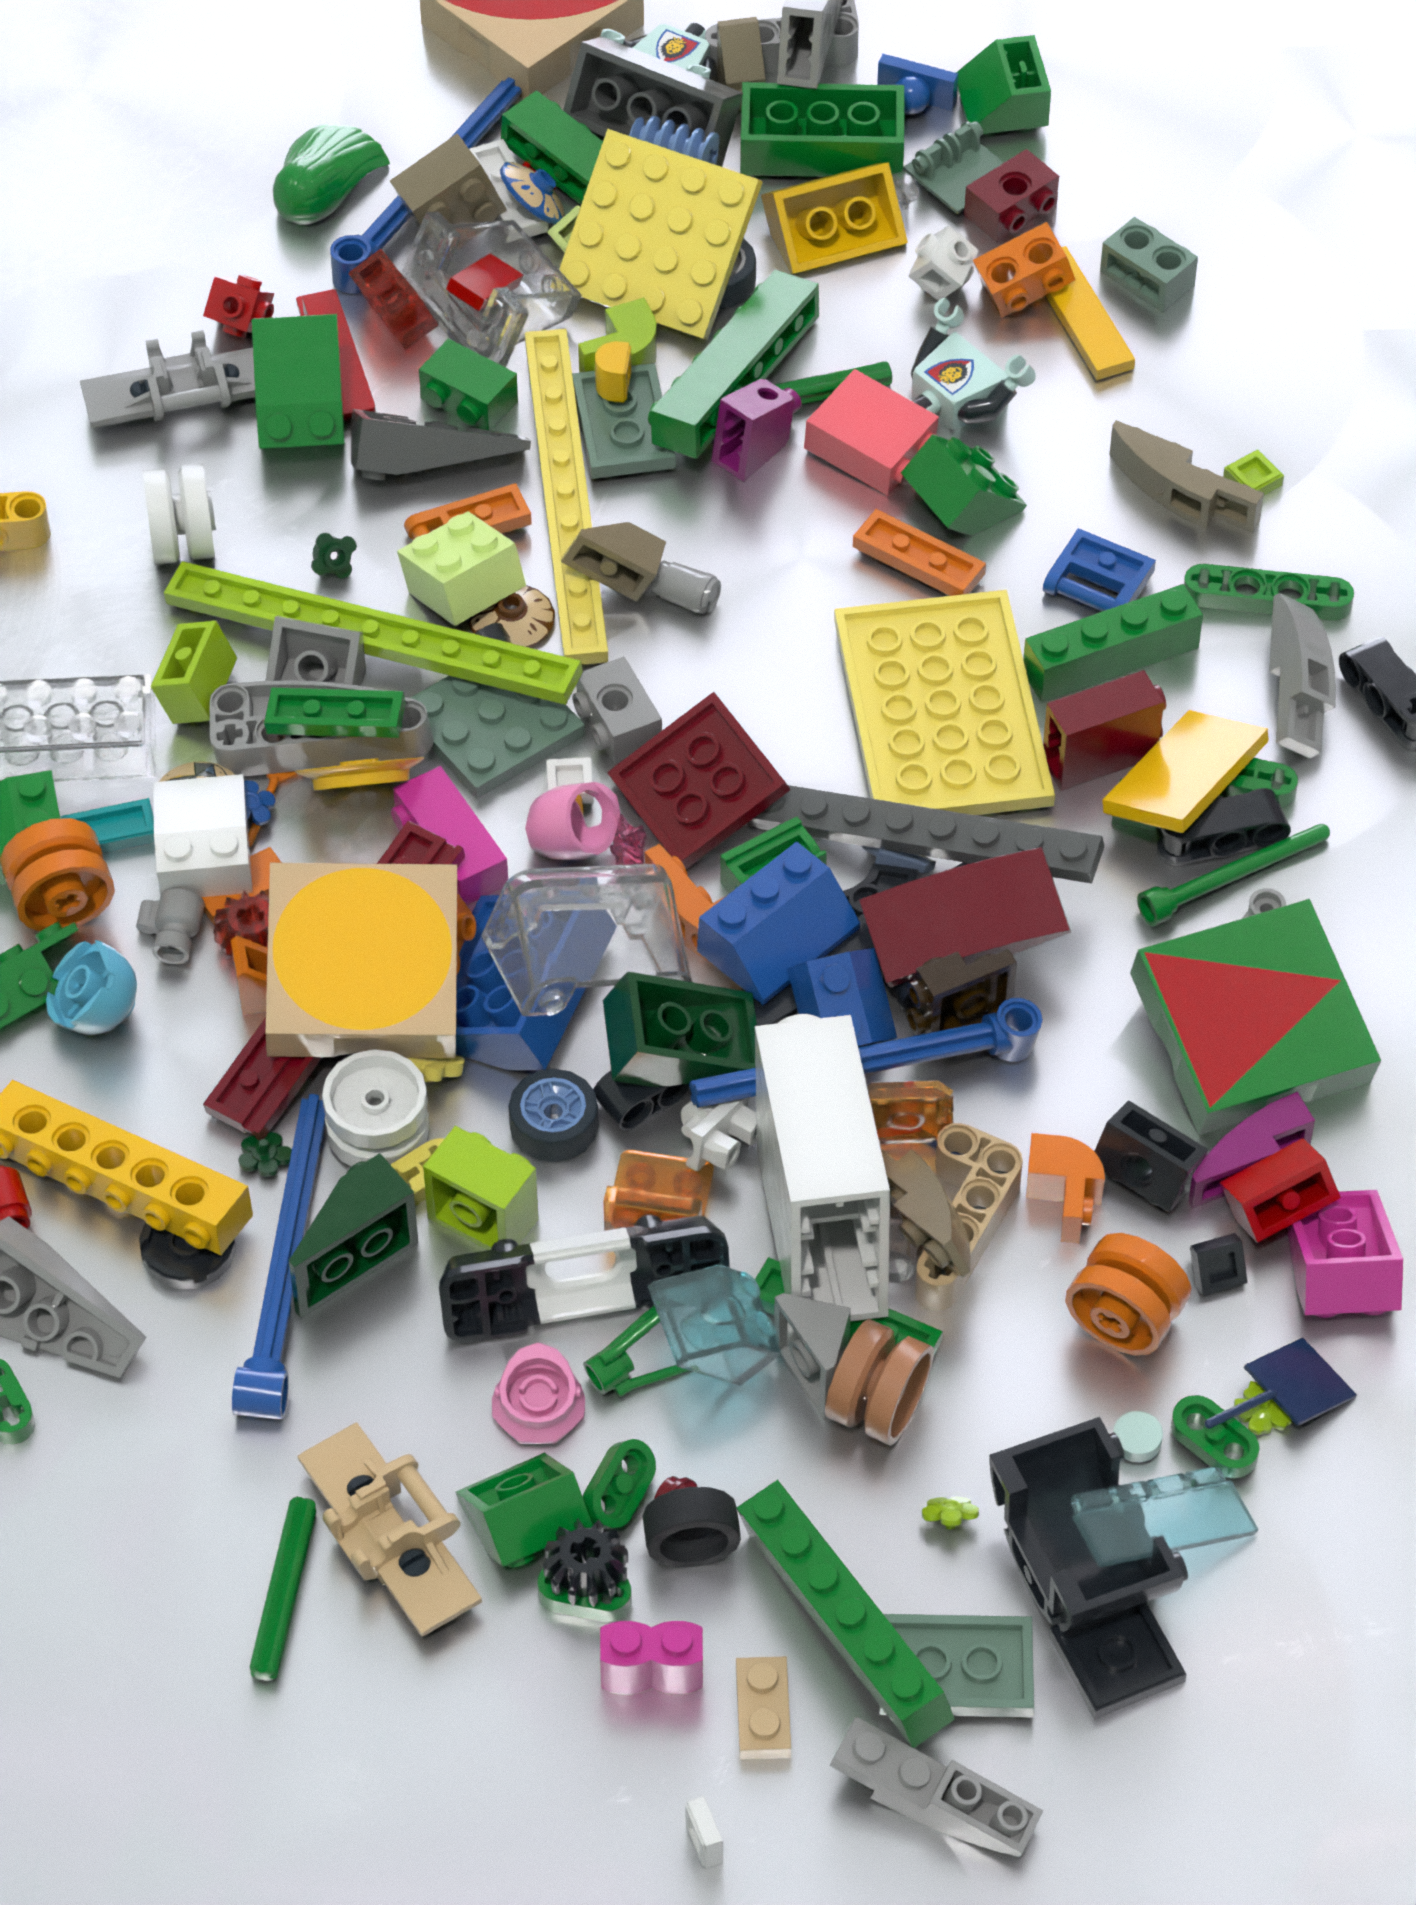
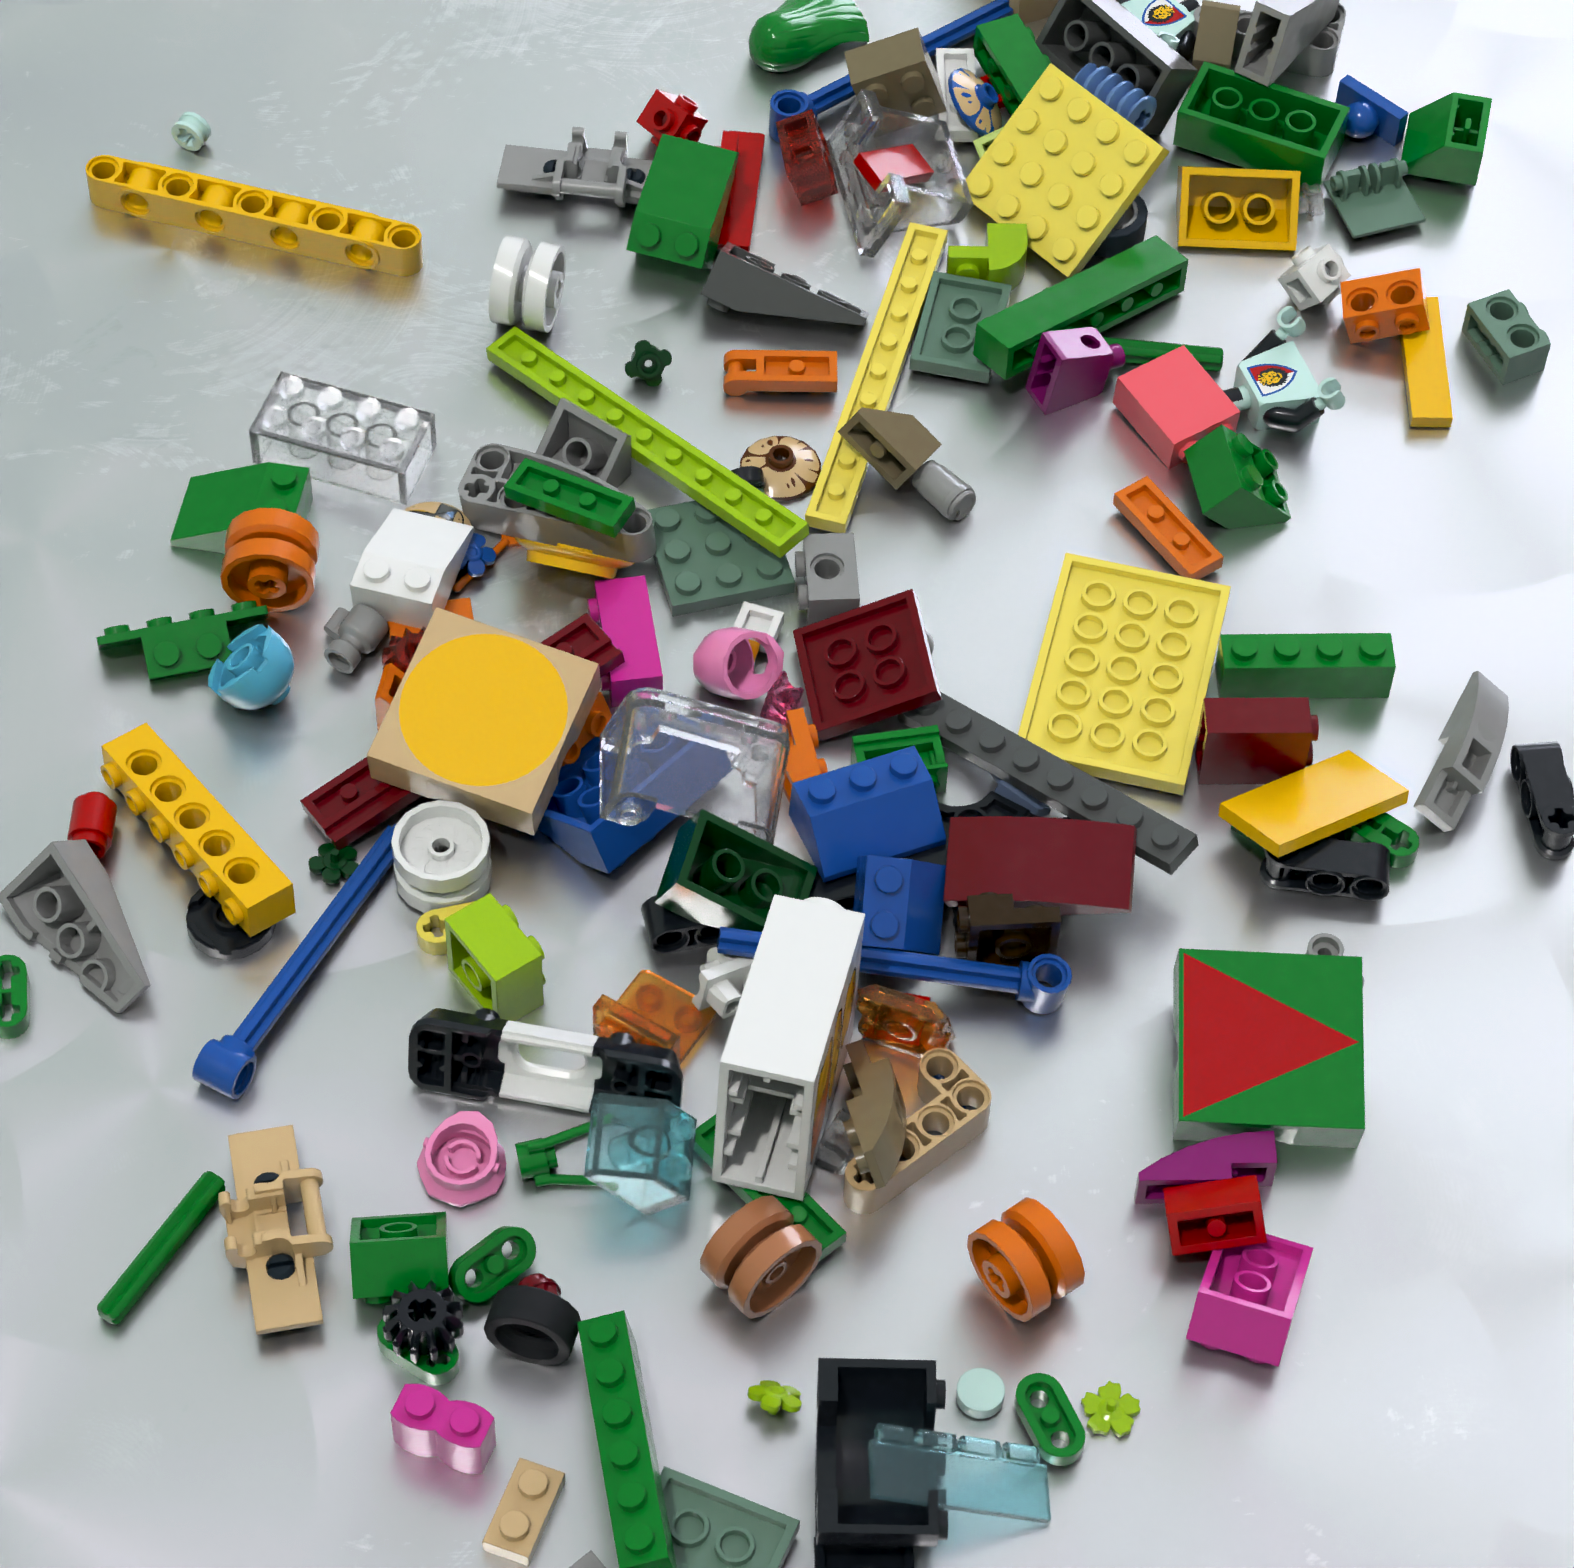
camera: 20 degrees right, 0 degrees up
teal tile [60,798,155,854] -> none
lime brick [150,620,237,724] -> none
dark green slope [289,1153,419,1318] -> none
yellowish green brick [397,511,526,626] -> none
light yellow piece [407,1056,465,1083] -> none
green piece [418,338,518,430] -> none
wheel [508,1069,599,1162] -> none
yellow brick [595,341,632,403] -> none
light grey slope [773,1293,851,1421] -> none
dark red brick [964,149,1060,243] -> none
orange brick [1026,1133,1105,1244] -> none
blue plate [1042,528,1156,611] -> none
black brick [1094,1100,1209,1212] -> none
dark tan slope [1109,420,1264,533] -> none
green piece [1137,823,1330,927] -> none
green beam [1184,564,1354,621] -> none
black tile [1190,1233,1248,1295] -> none
dark blue piece [1204,1337,1357,1429] -> none
lime tile [1223,449,1284,495] -> none

